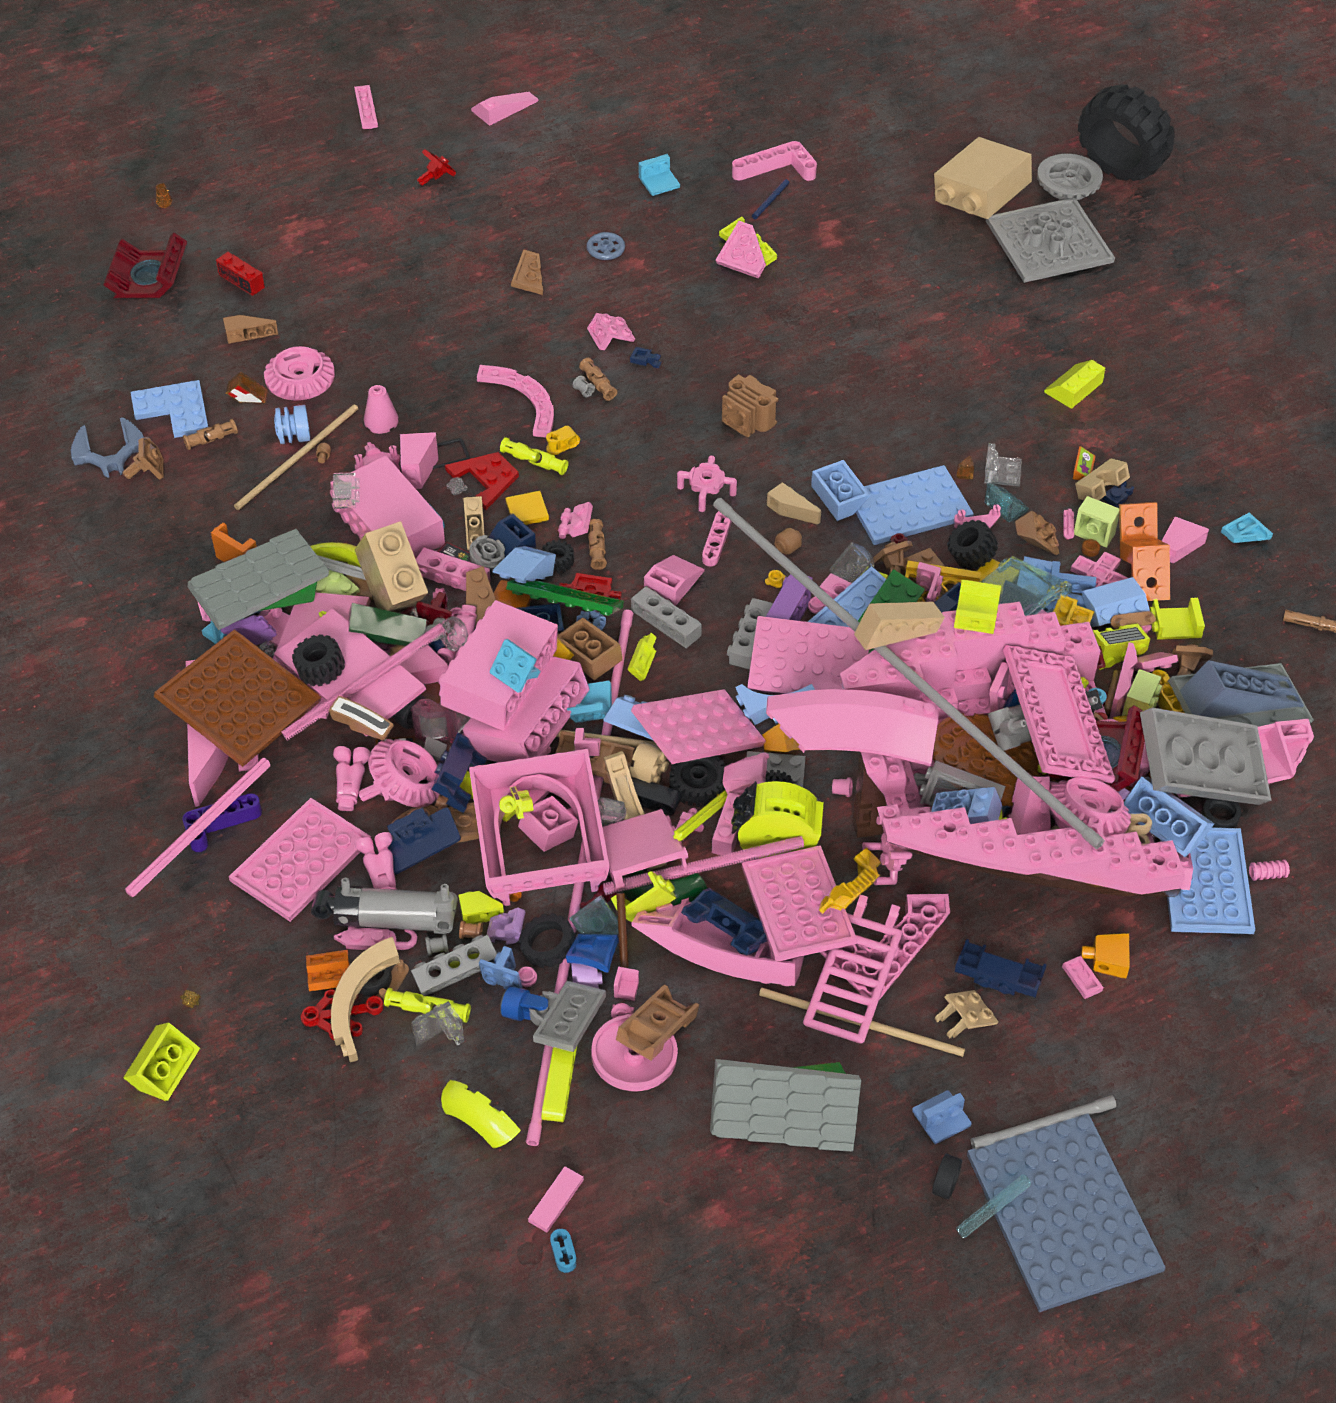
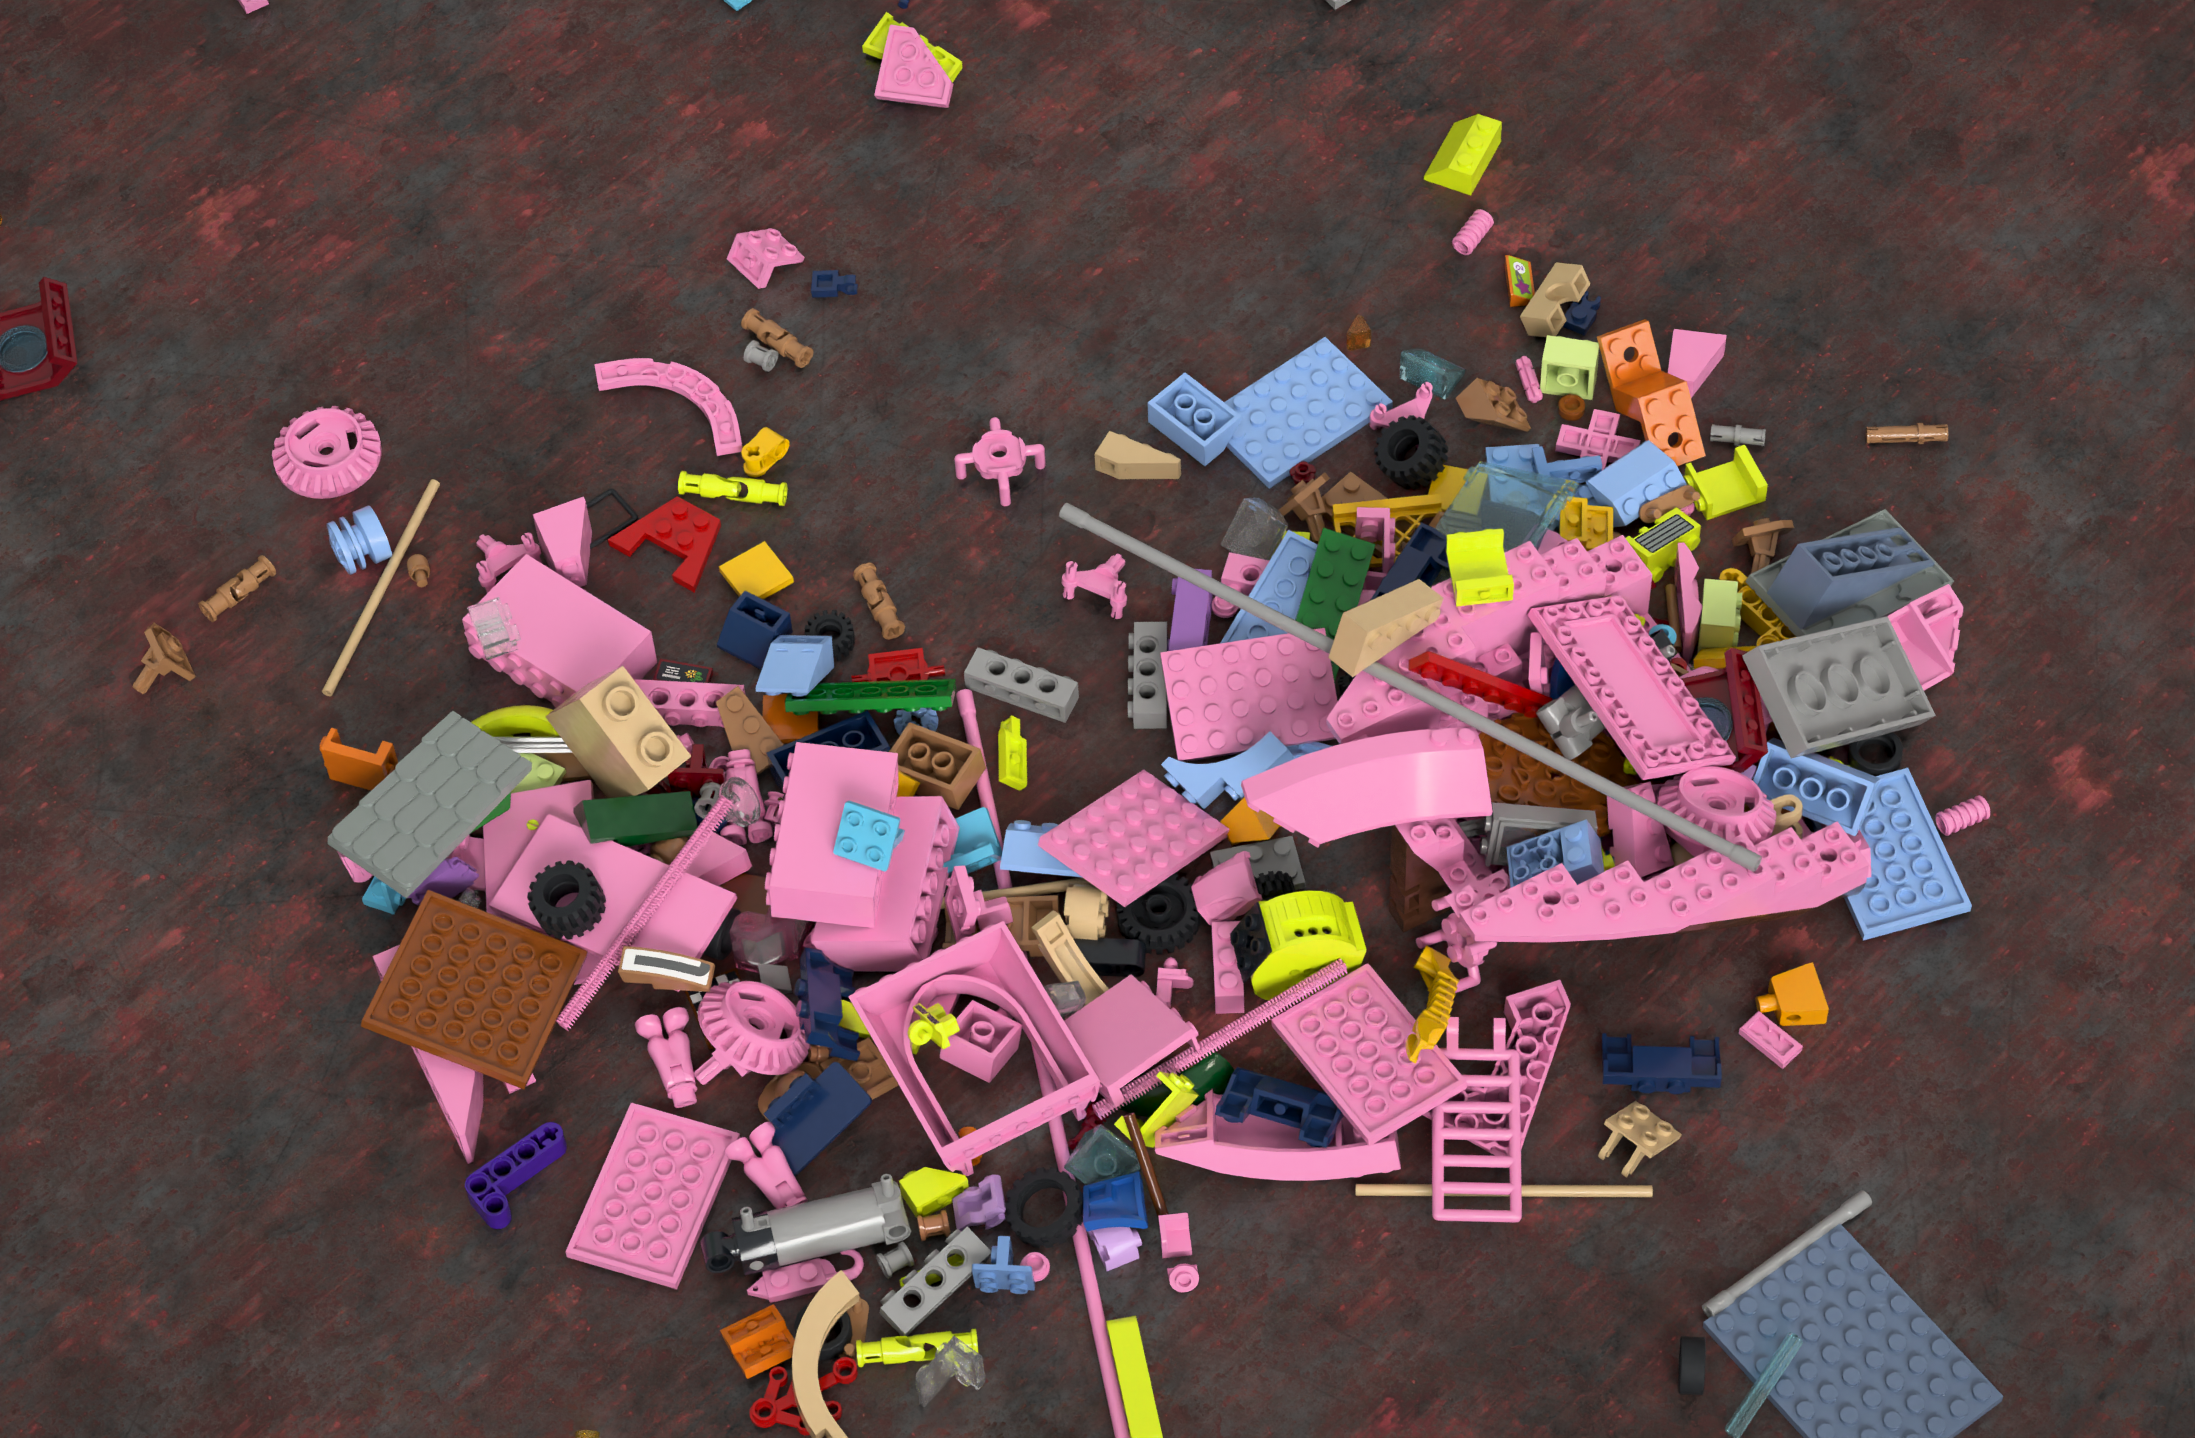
camera: 15 degrees left, 5 degrees up
sand blue piece [71,418,144,478] -> none
bright pink axle [125,758,270,897] -> none
light blue plate [131,380,208,438] -> none
red brick [216,252,265,296] -> none
medium nougat slope [223,315,278,344] -> none
clear orange slope [226,372,268,404] -> none
bright pink cone [364,385,399,434] -> none
red piece [417,149,456,186] -> none
clear plate [446,478,467,495] -> none
tan slope [464,496,484,551] -> none
light grey cone [470,535,505,571] -> none
light grey plate [500,981,606,1052] -> none
medium nougat wing [511,249,543,295] -> none
bright pink plate [558,502,593,539] -> none
sand blue plate [587,232,625,260] -> none
bright pink dish [591,1014,678,1091] -> none
medium nougat piece [616,985,699,1061] -> none
bright pink slope [644,555,704,606] -> none
neon yellow axle [673,790,727,841] -> none
bright pink beam [702,511,732,567] -> none
light grey piece [710,1059,861,1151] -> none
medium nougat piece [722,374,778,437] -> none
yellow plate [765,570,786,588] -> none
medium nougat head [775,528,802,555] -> none
bright pink piece [832,777,853,797] -> none
medium blue bracket [912,1090,971,1144] -> none
clear bracket [984,443,1022,486] -> none
bright pink tile [1134,652,1178,672] -> none
medium azure wing [1221,513,1273,543] -> none
none -> bright pink plate [944,865,981,943]
none -> bright pink axle [1061,554,1127,619]
none -> red plate [1409,651,1552,718]
none -> bright pink piece [1452,209,1494,255]
none -> light grey pin [1710,424,1766,446]

